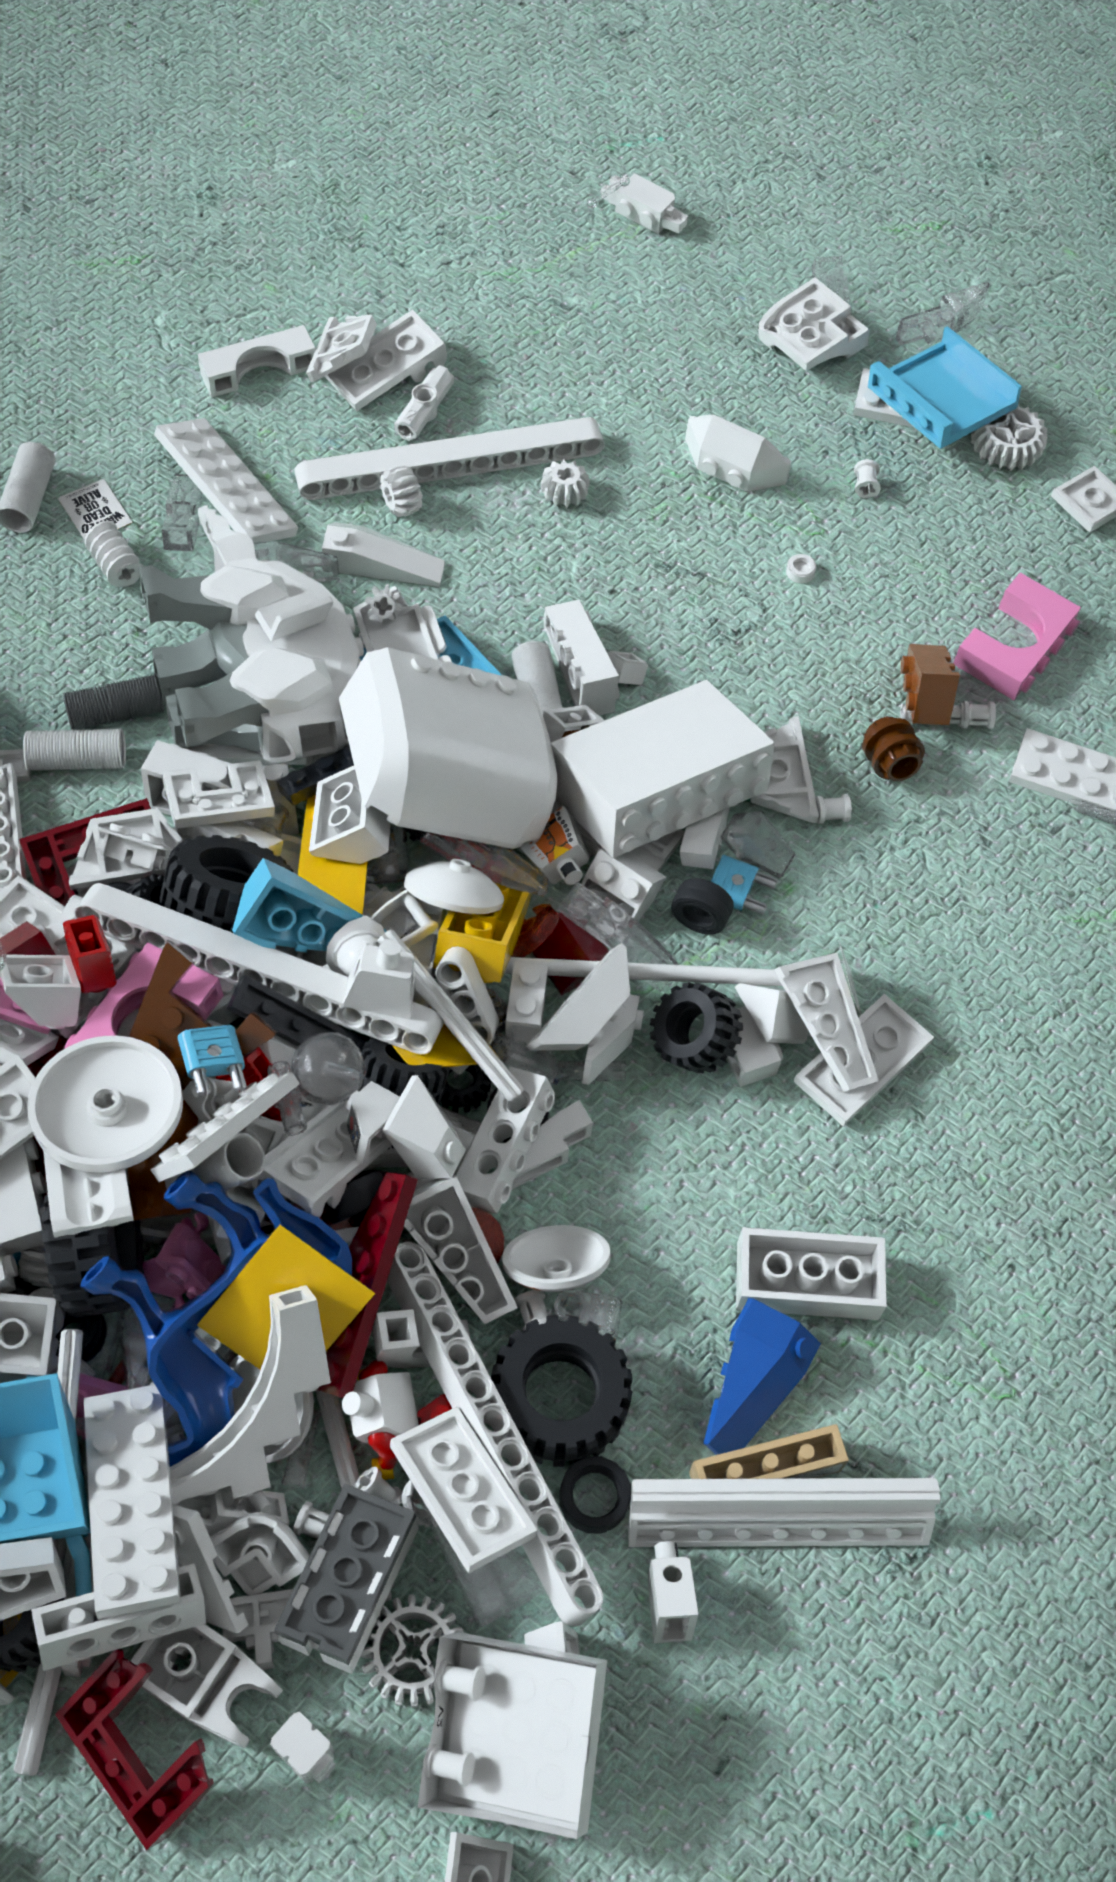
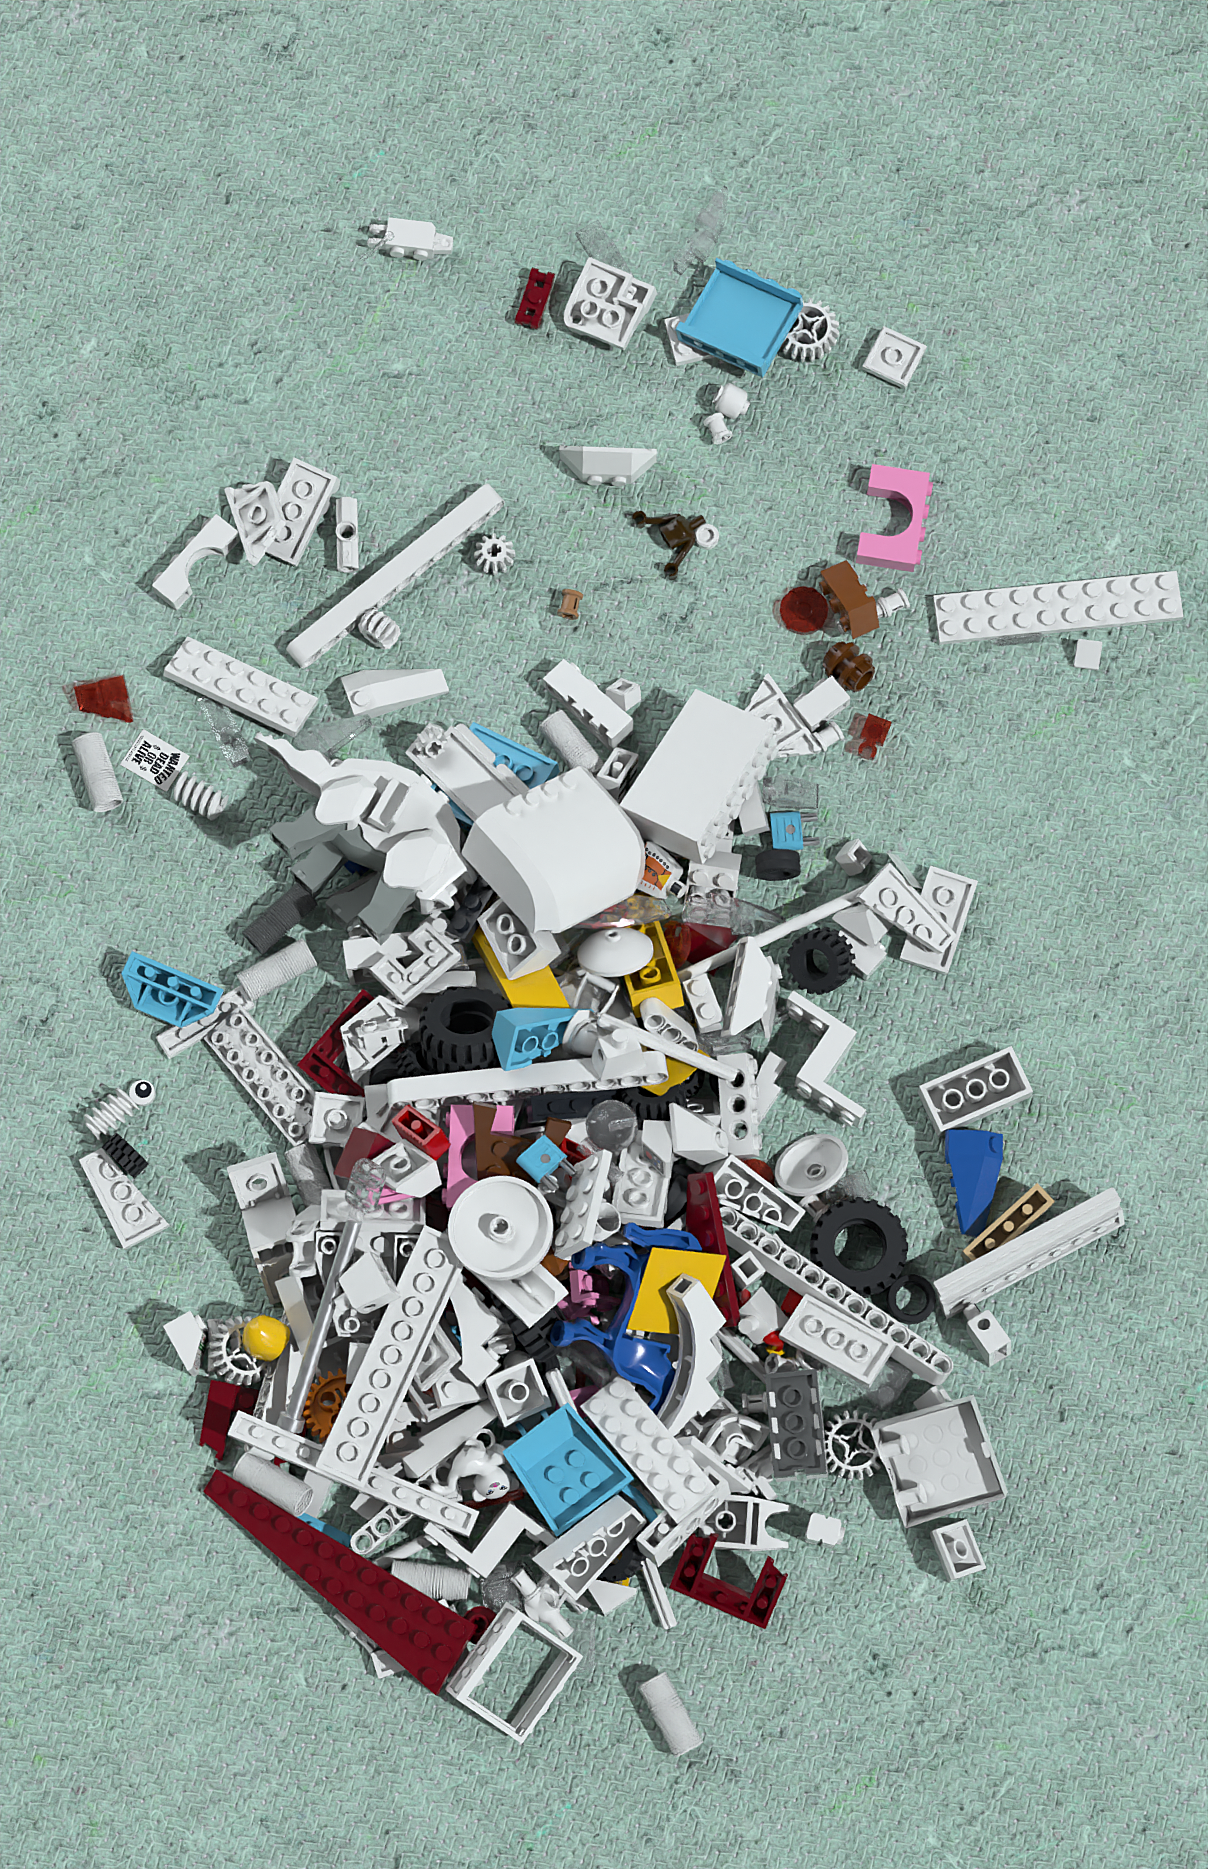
camera: 20 degrees left, 15 degrees up
none -> clear red slope [74,674,134,723]
none -> dark red plate [515,267,555,330]
none -> medium nougat bush [557,589,583,620]
none -> dark brown piece [632,511,706,581]
none -> white head [712,383,750,419]
none -> clear red tile [779,586,829,635]
none -> white bracket [786,991,866,1128]
none -> white brick [793,676,851,734]
none -> white slope [835,838,872,876]
none -> clear red plate [858,713,892,761]

